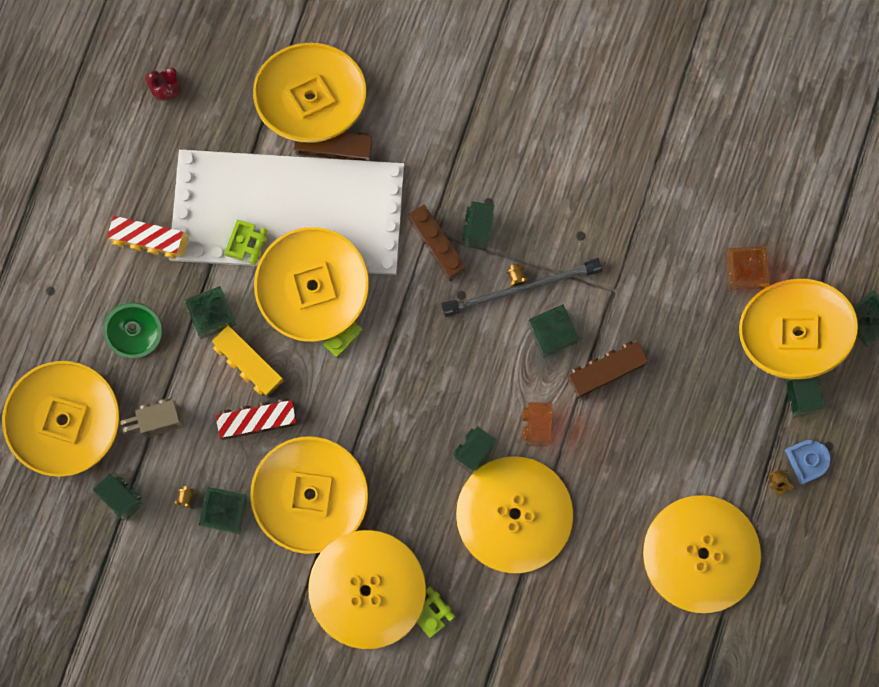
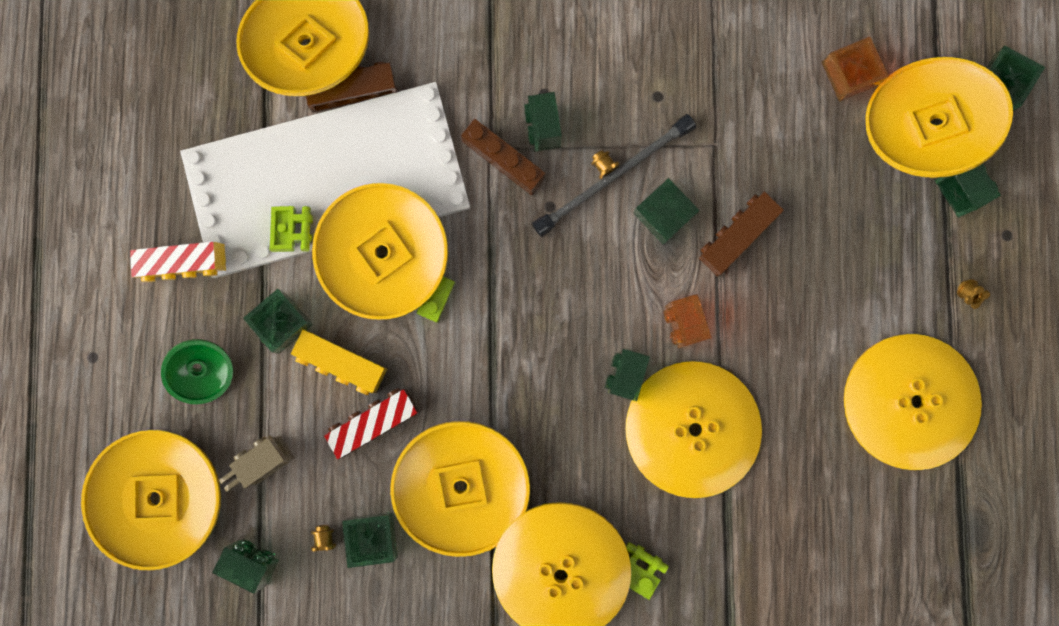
camera: 15 degrees left, 5 degrees up
dark red hair [145,68,181,101] -> none
medium blue tile [785,440,831,485] -> none

